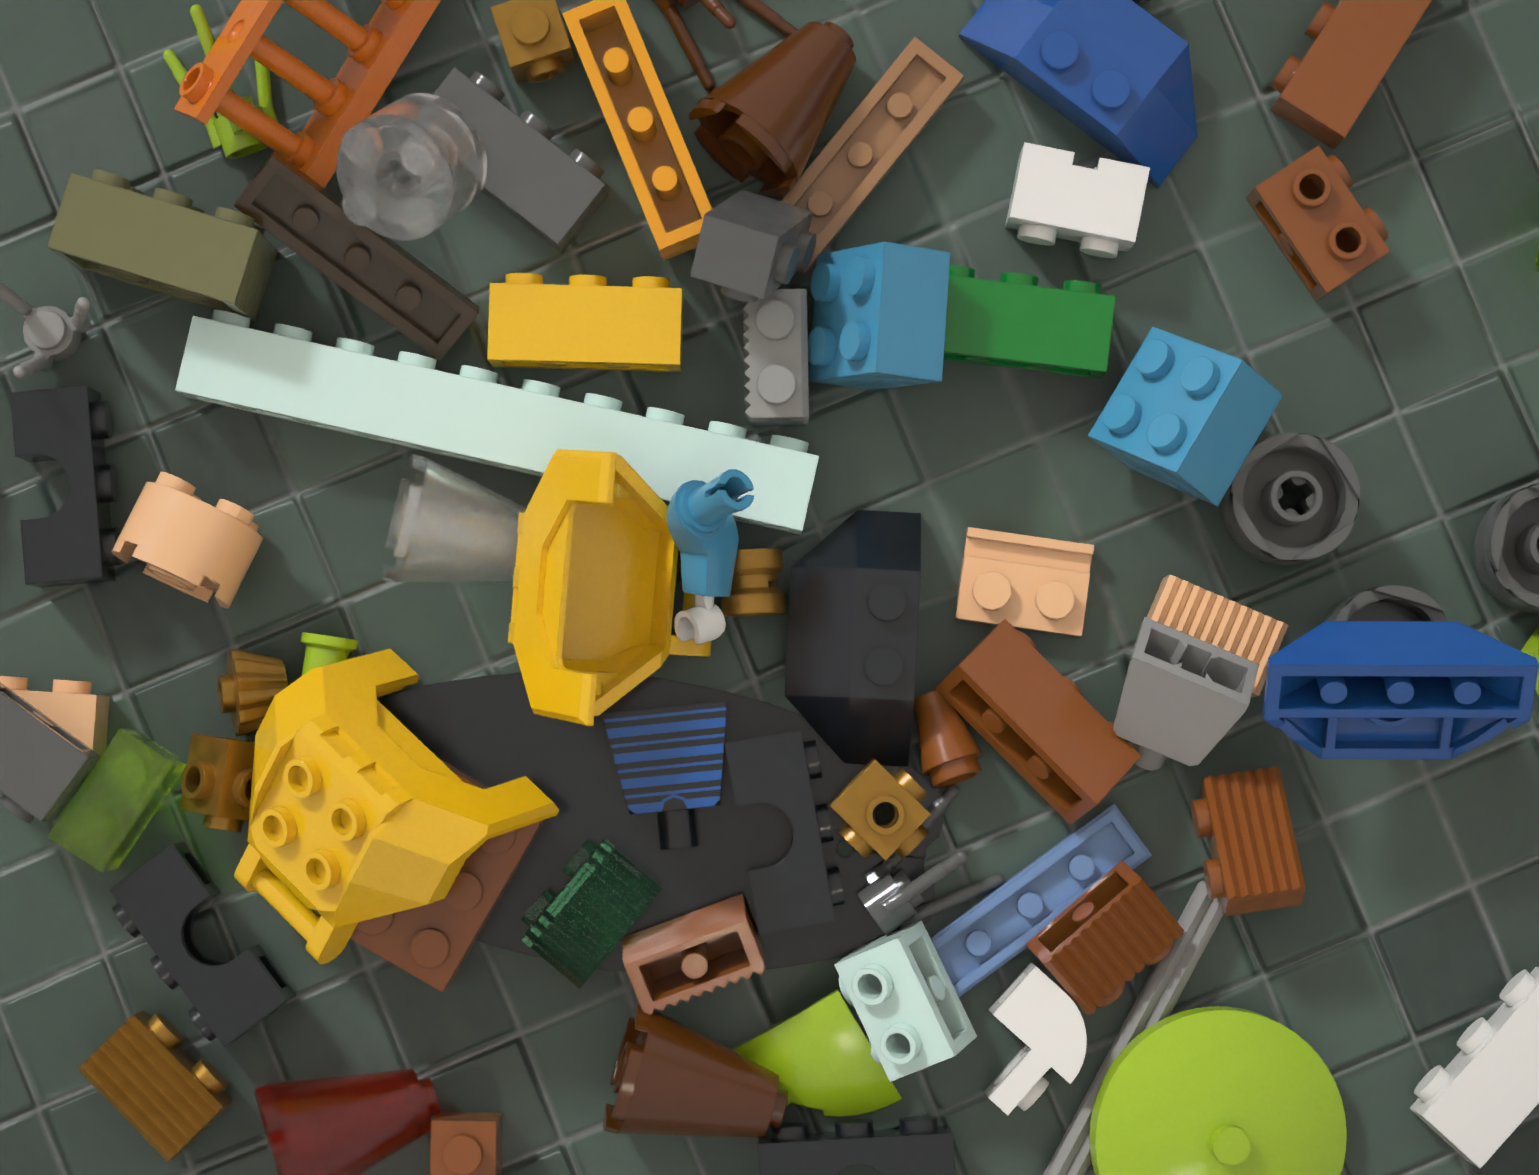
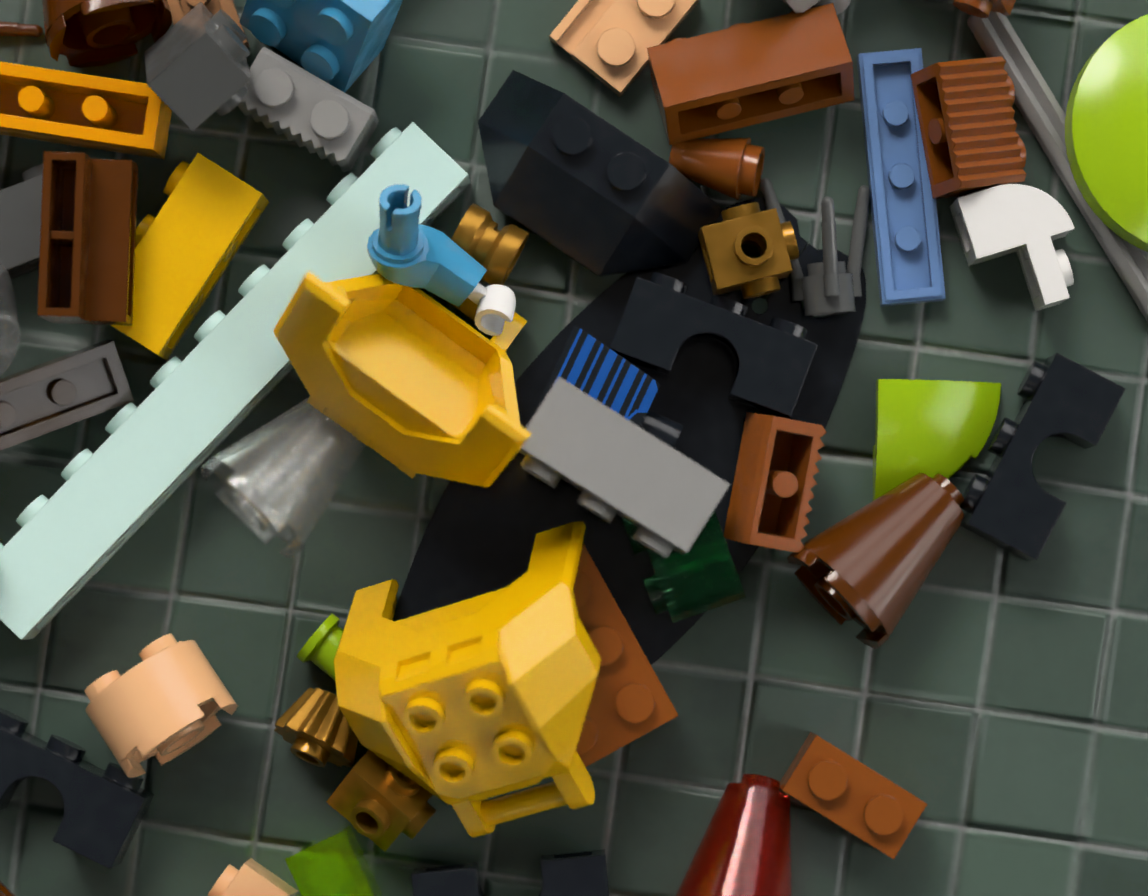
camera: 55 degrees left, 0 degrees up
light aqua brick [834,920,977,1082] -> none
none -> reddish brown piece [37,151,138,326]
none -> light grey brick [518,377,730,559]

